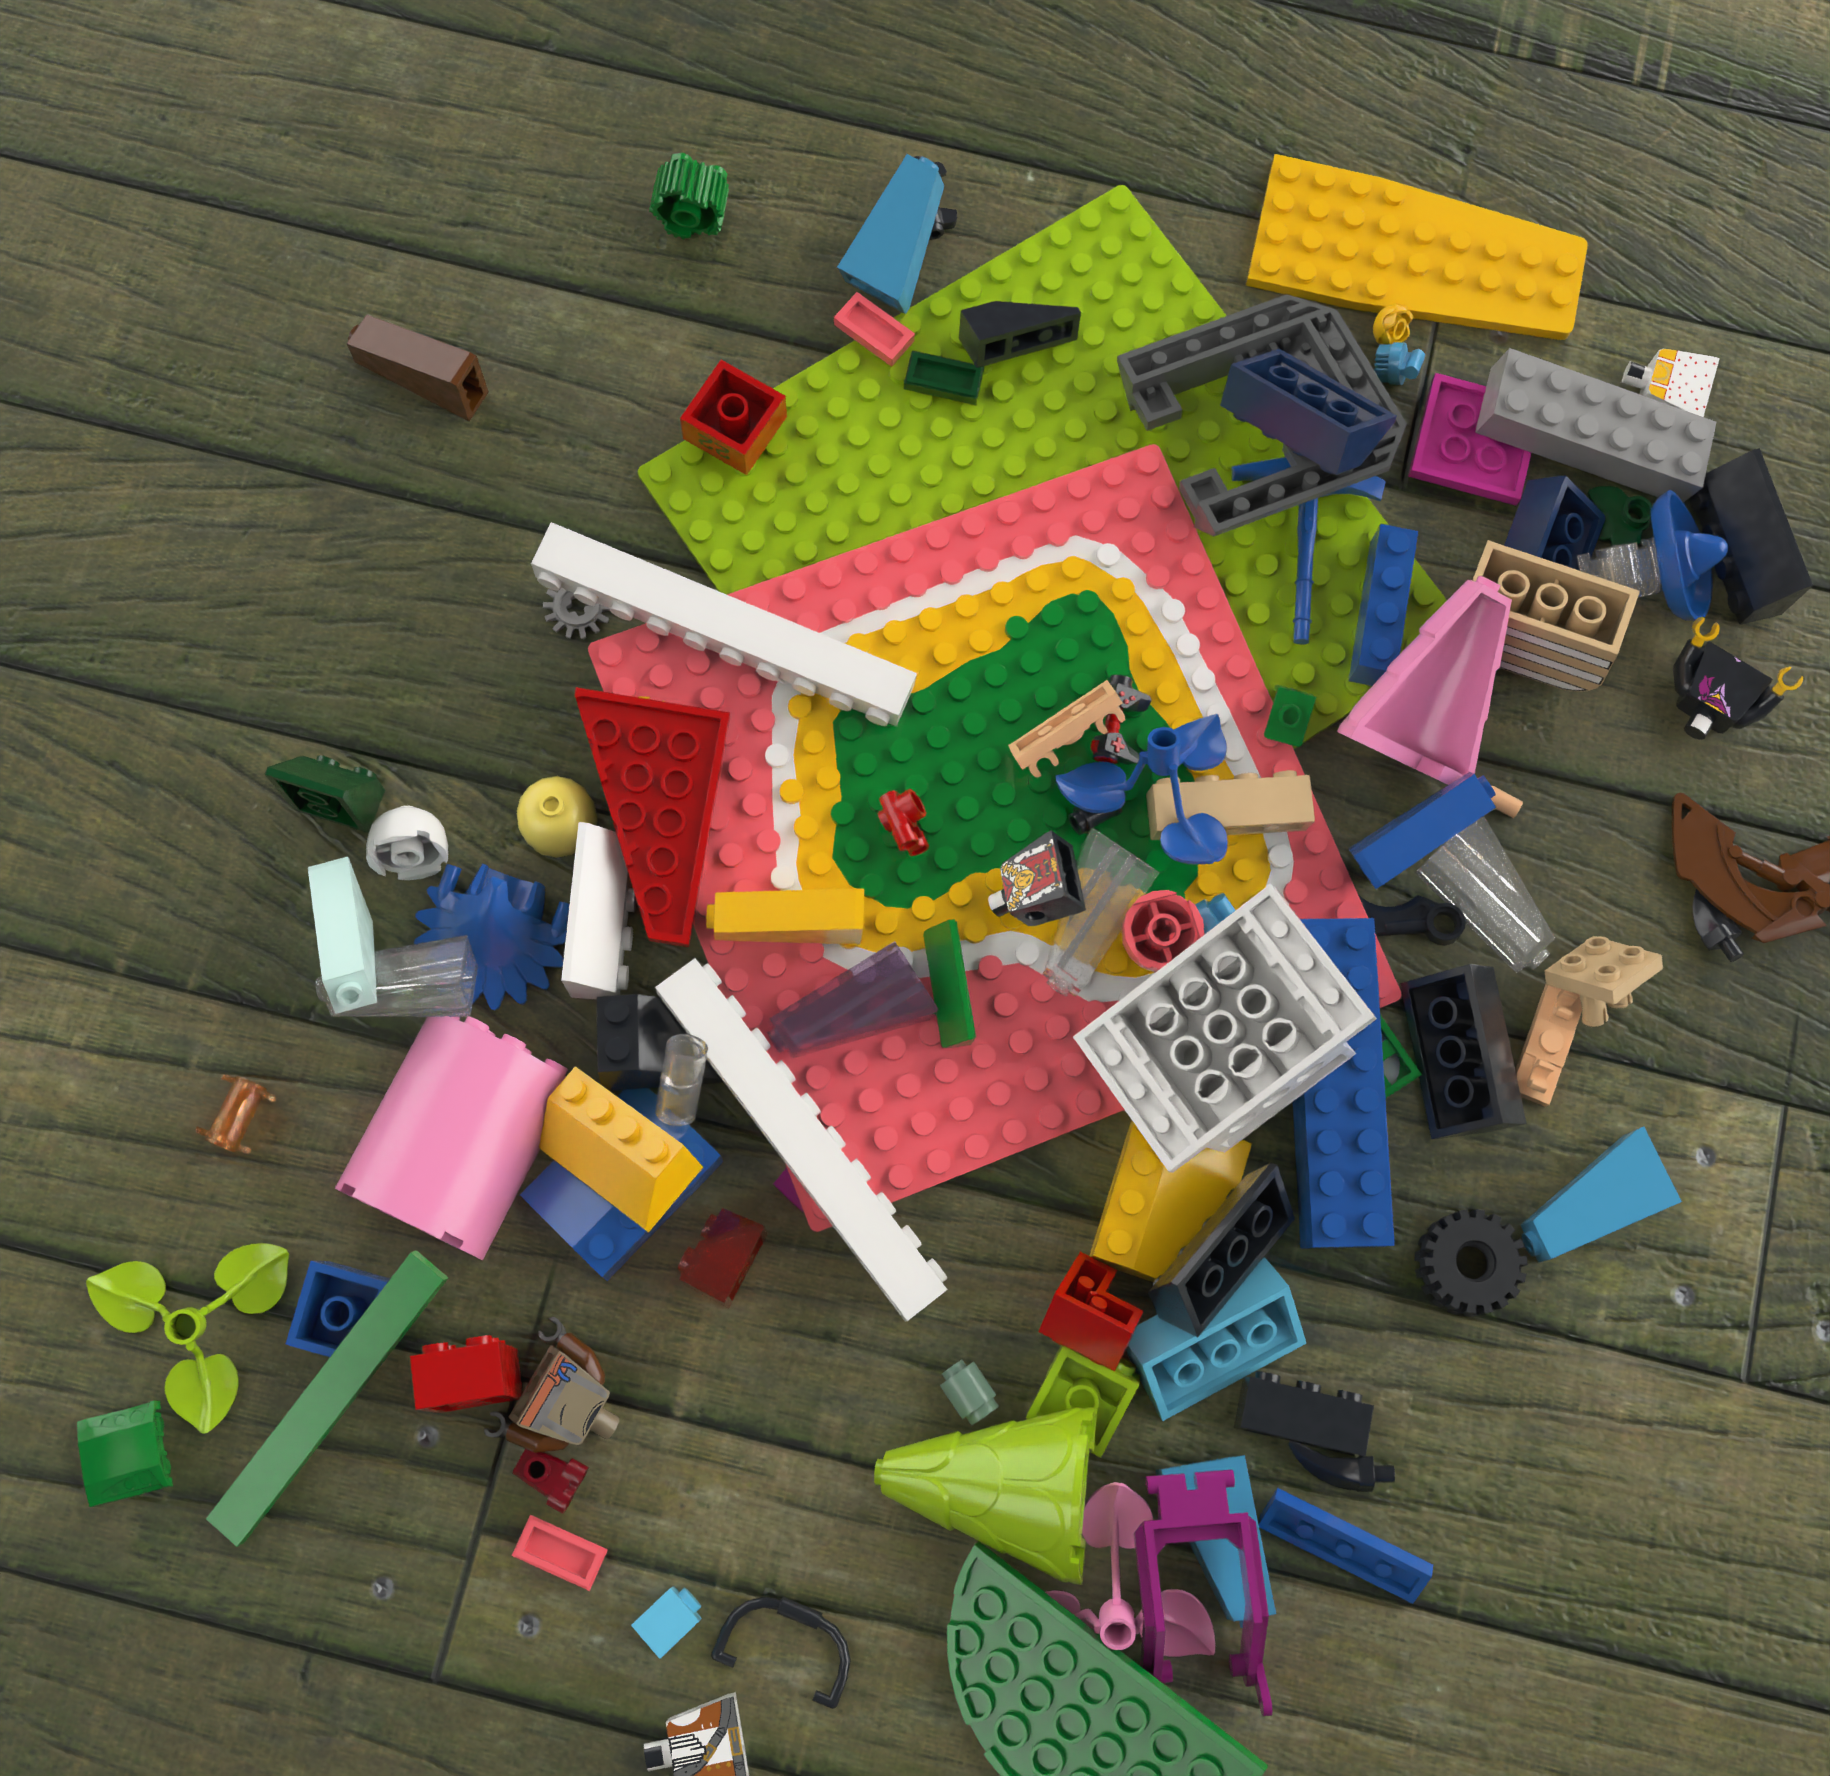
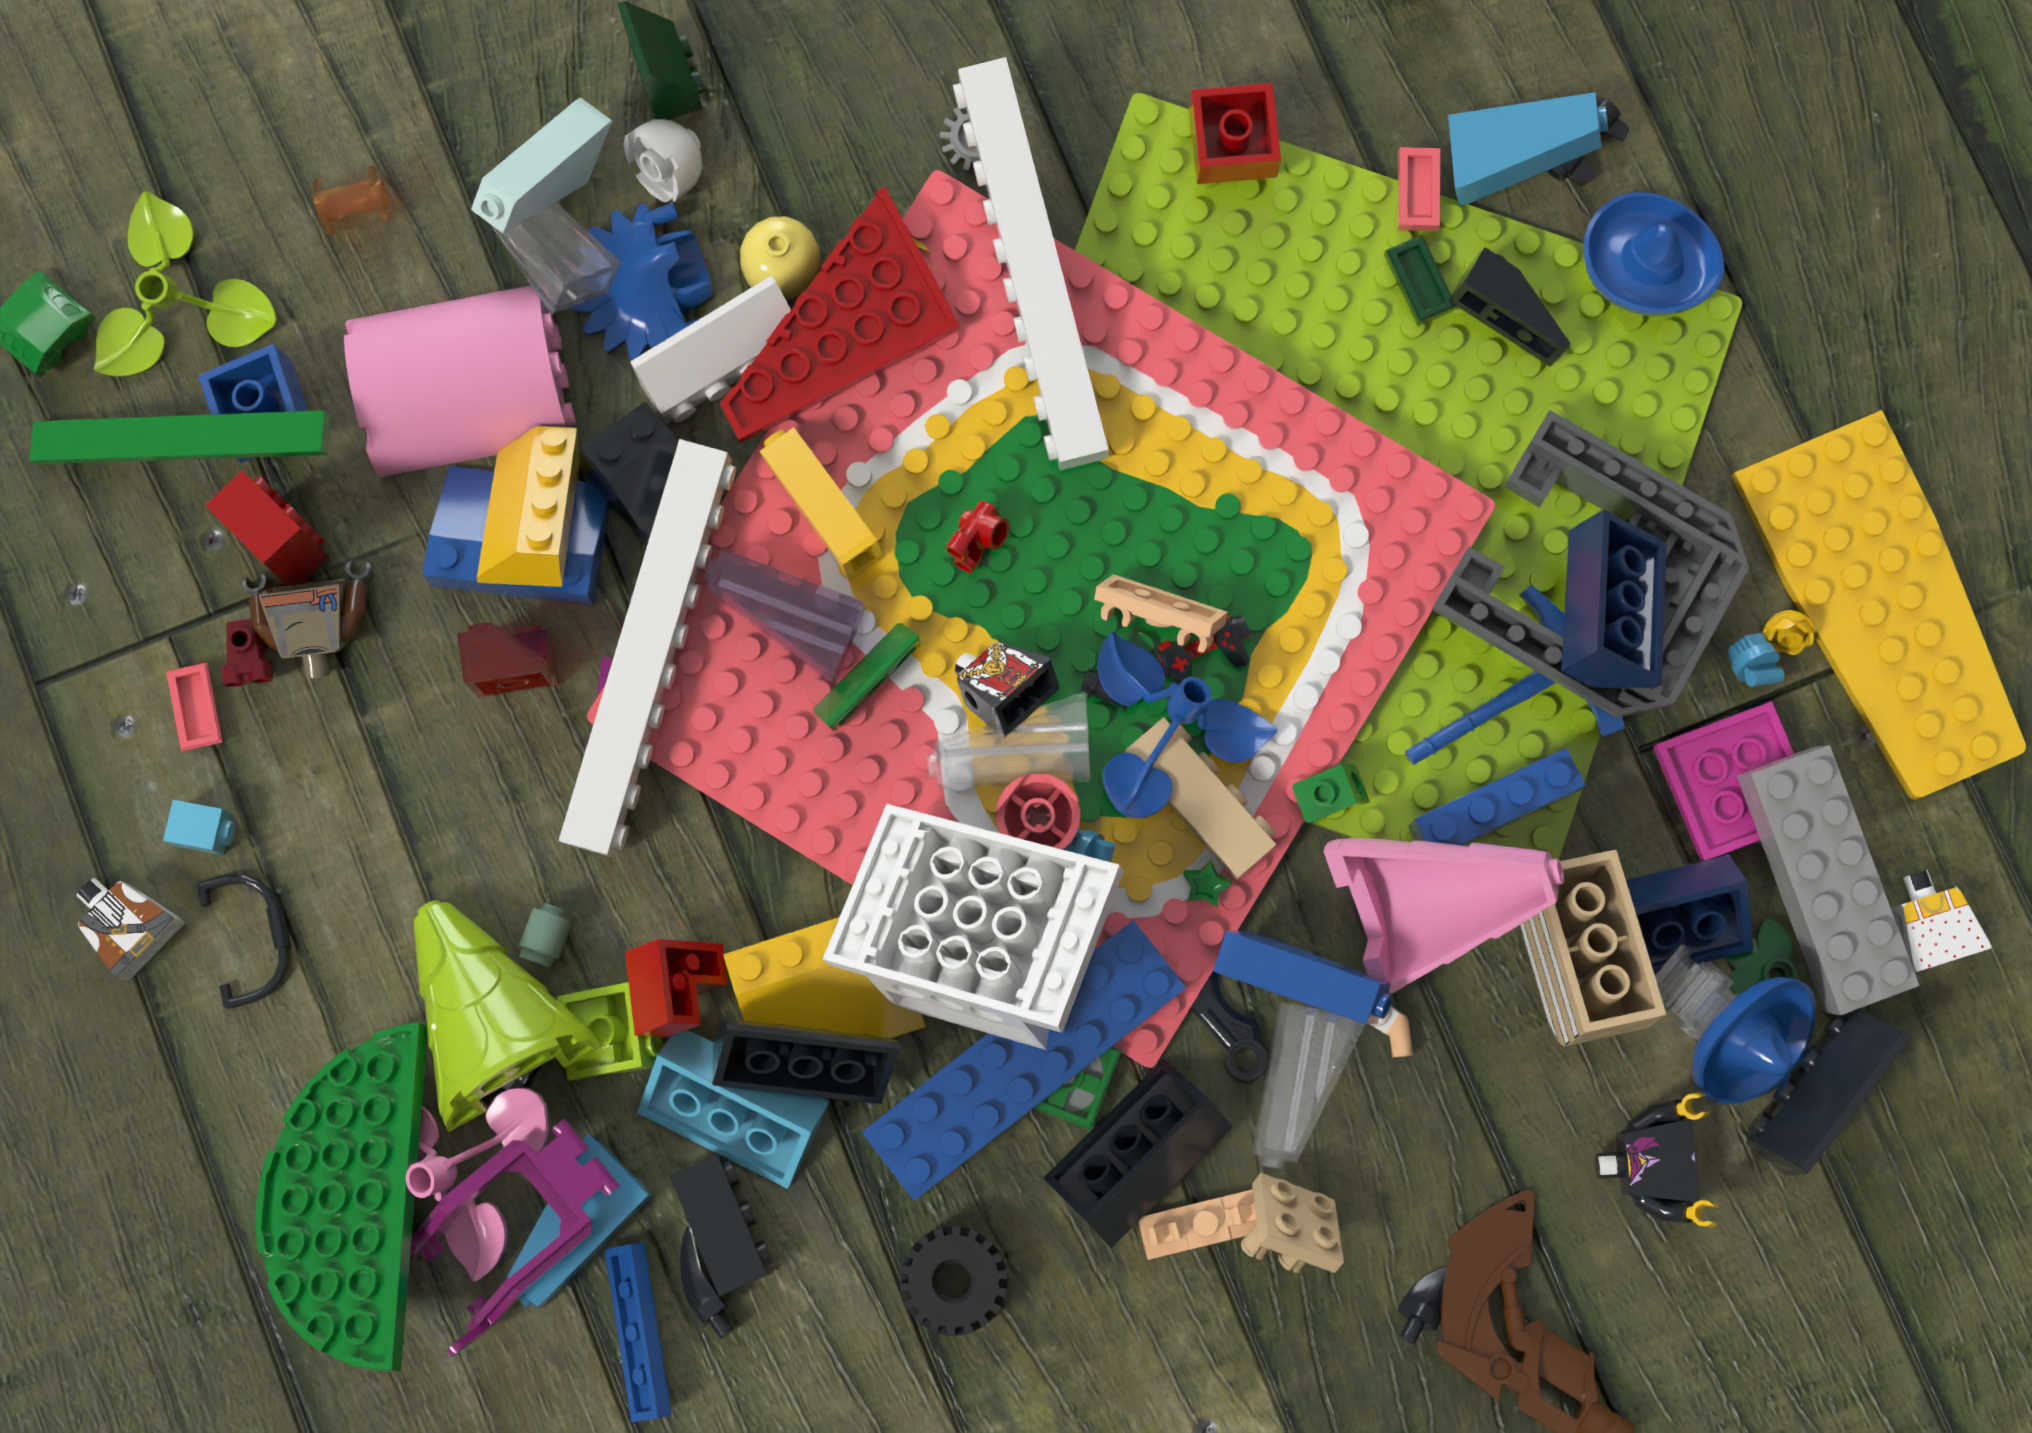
camera: 60 degrees right, 5 degrees up
clear pin [655,1034,708,1126] -> none
dark azure slope [1520,1127,1682,1263] -> none
none -> green piece [1183,860,1232,907]
none -> blue hat [1584,192,1724,316]

